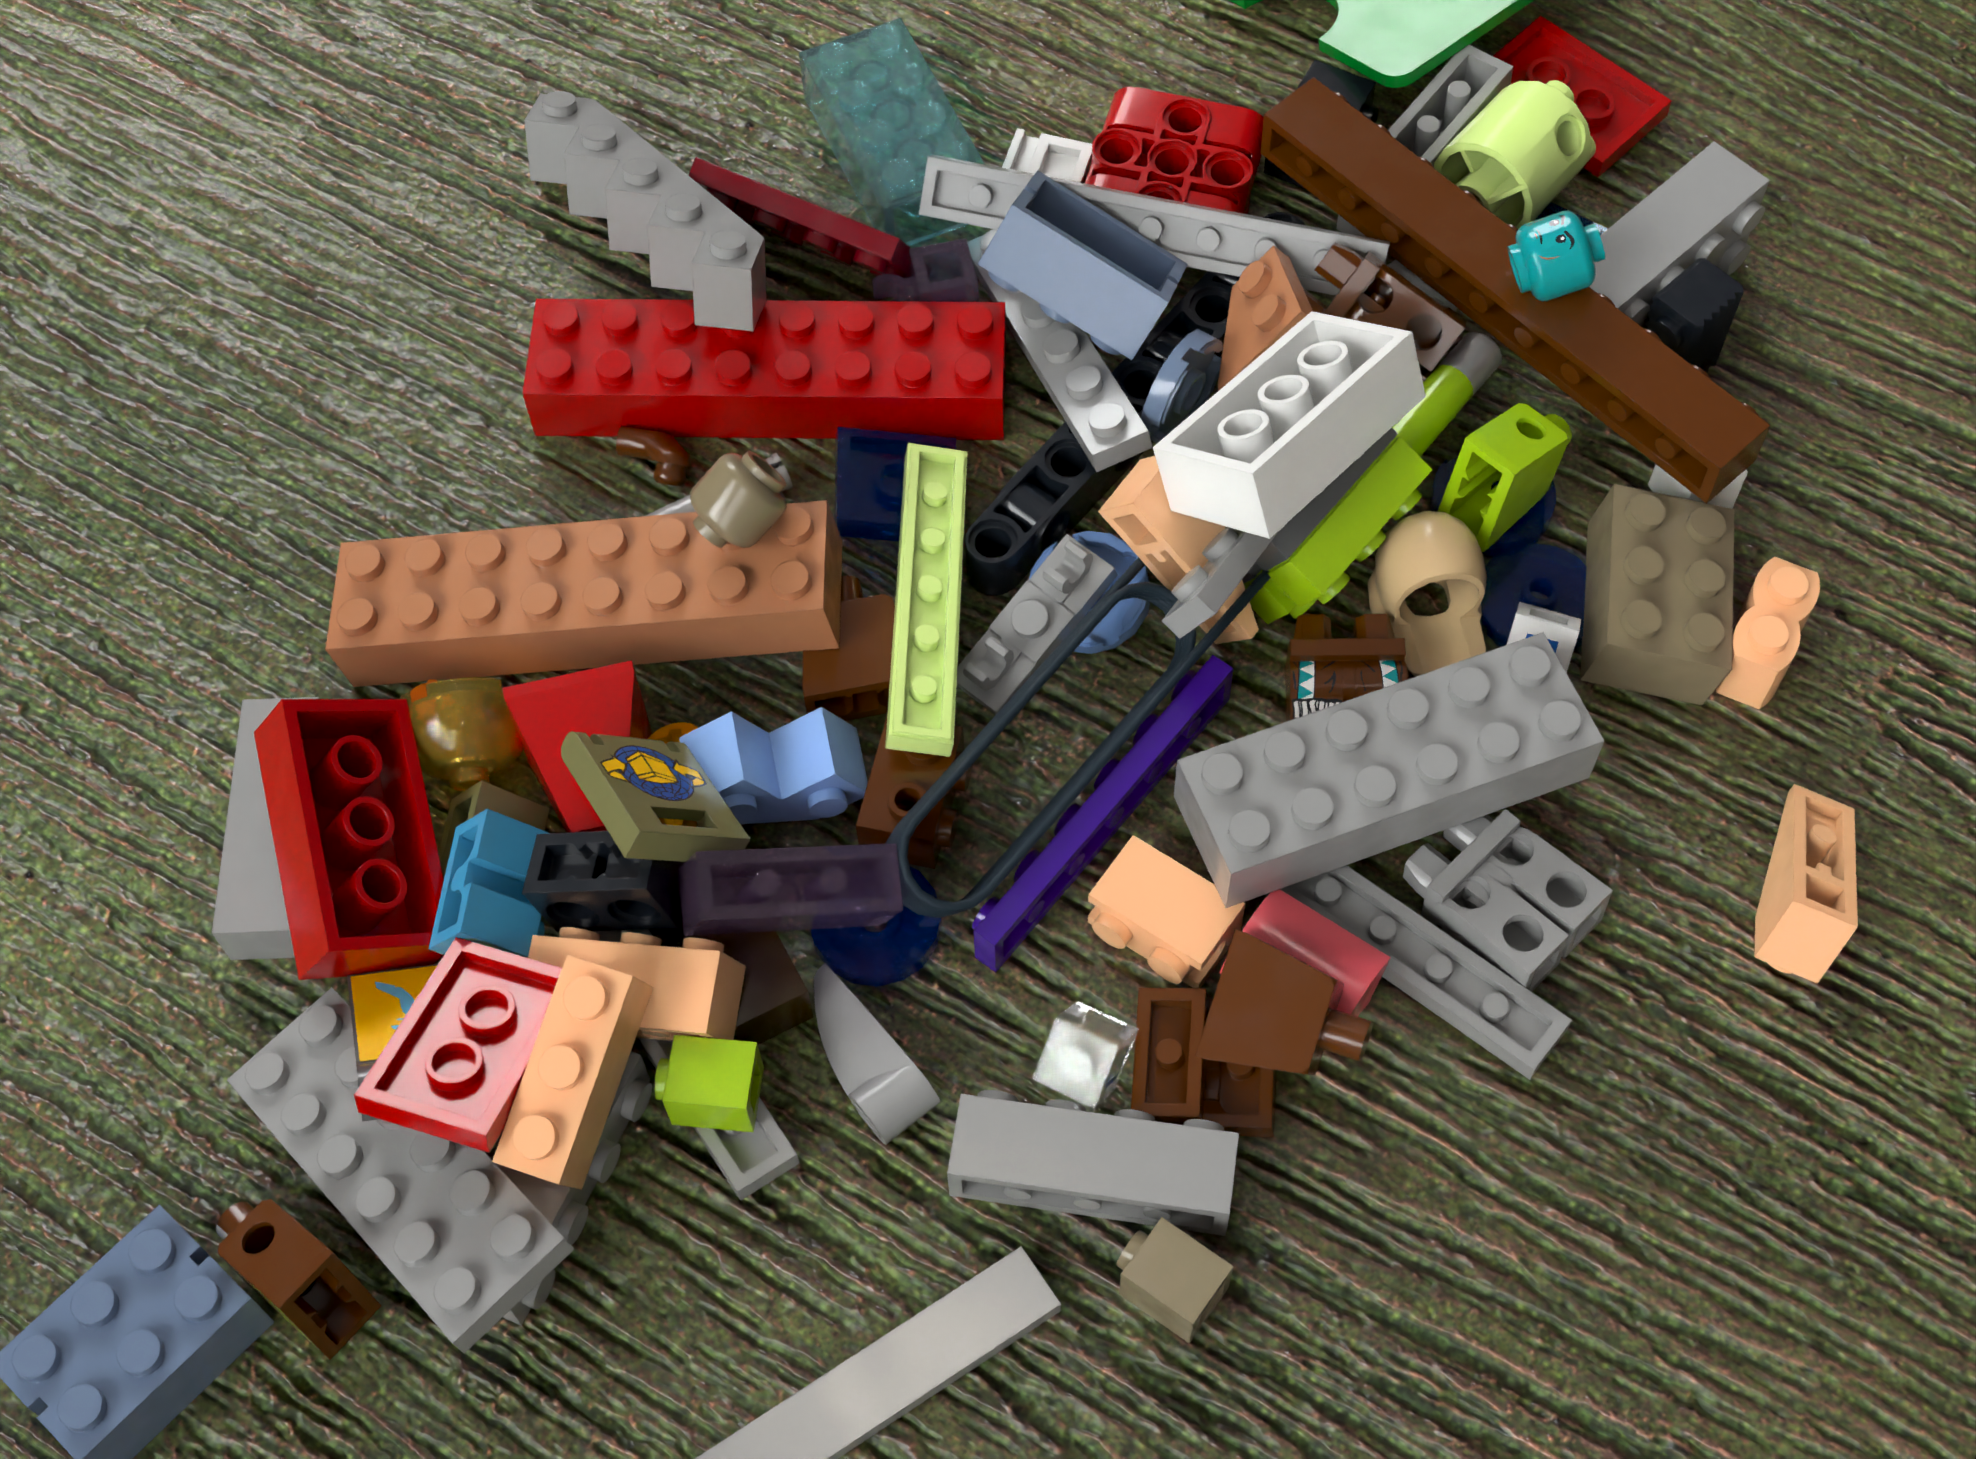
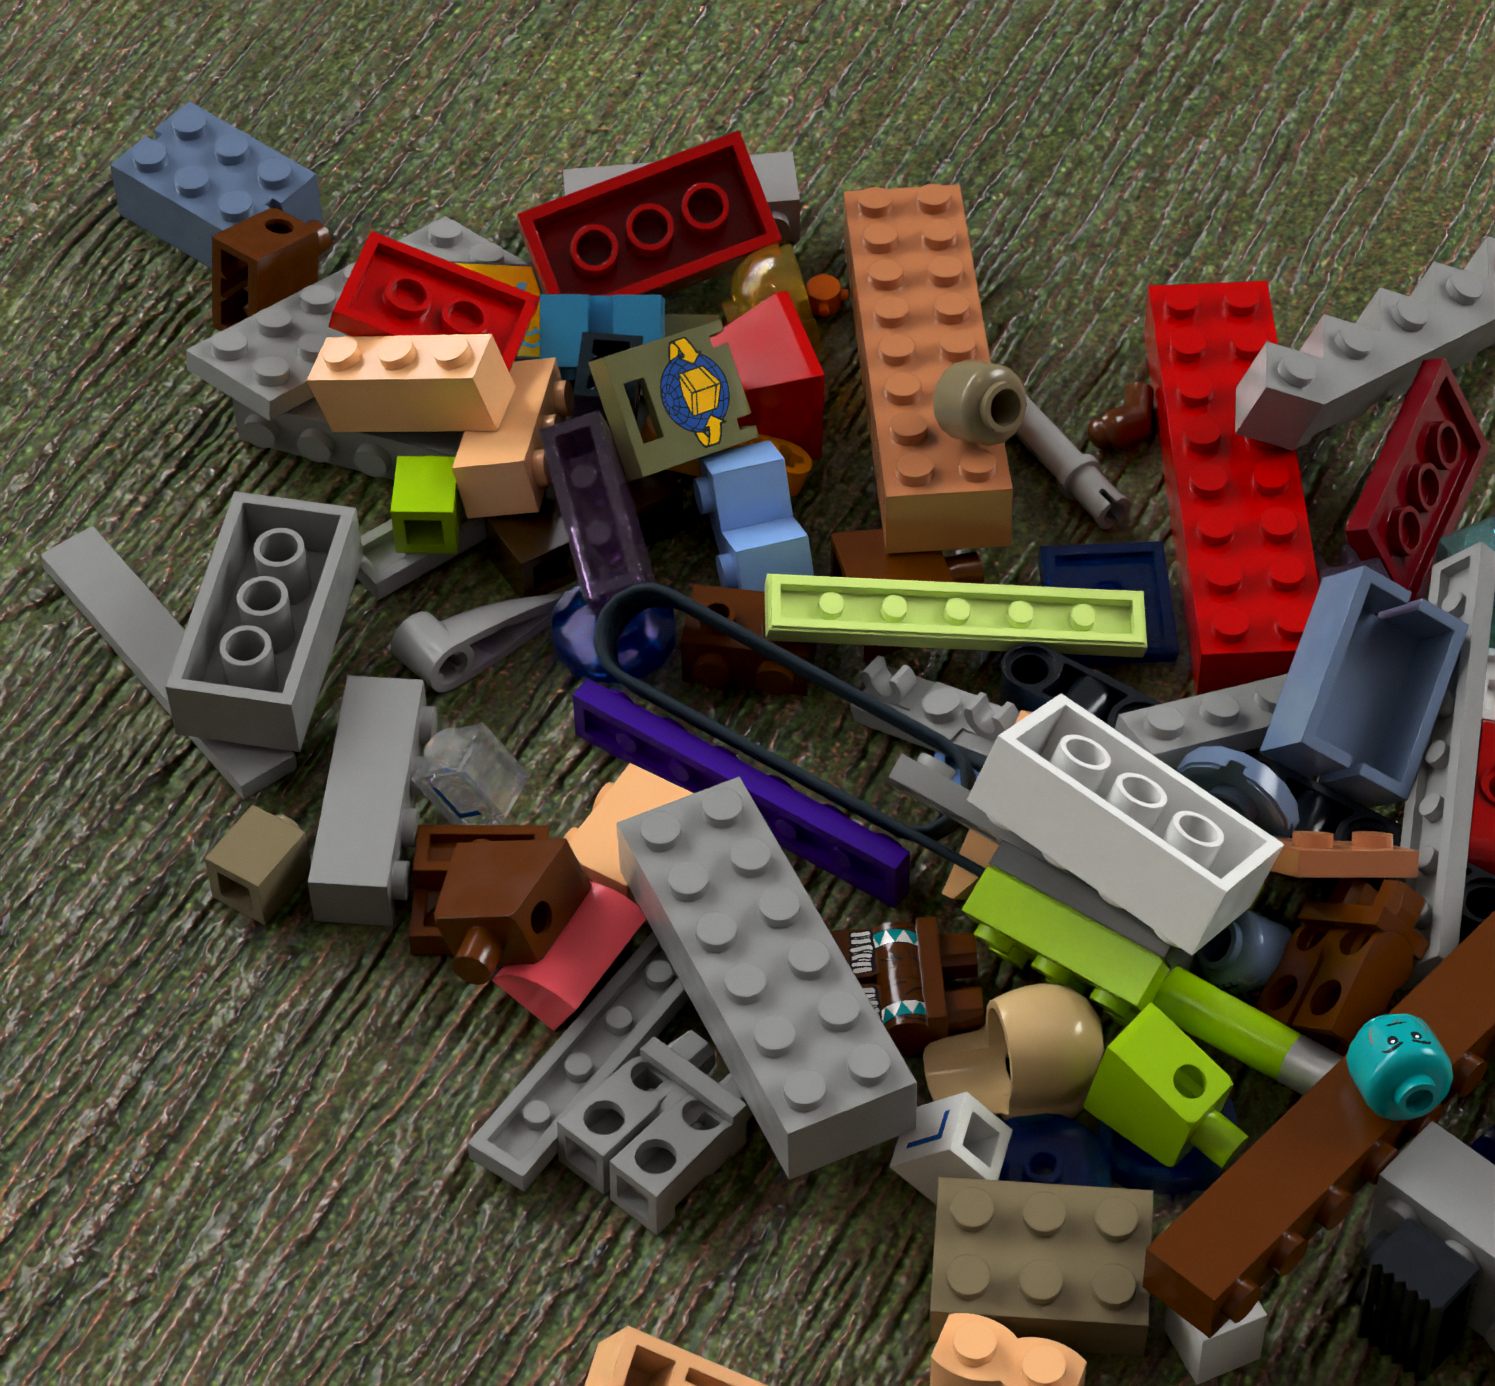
camera: 85 degrees right, 10 degrees down
none -> light grey brick [165,491,363,752]

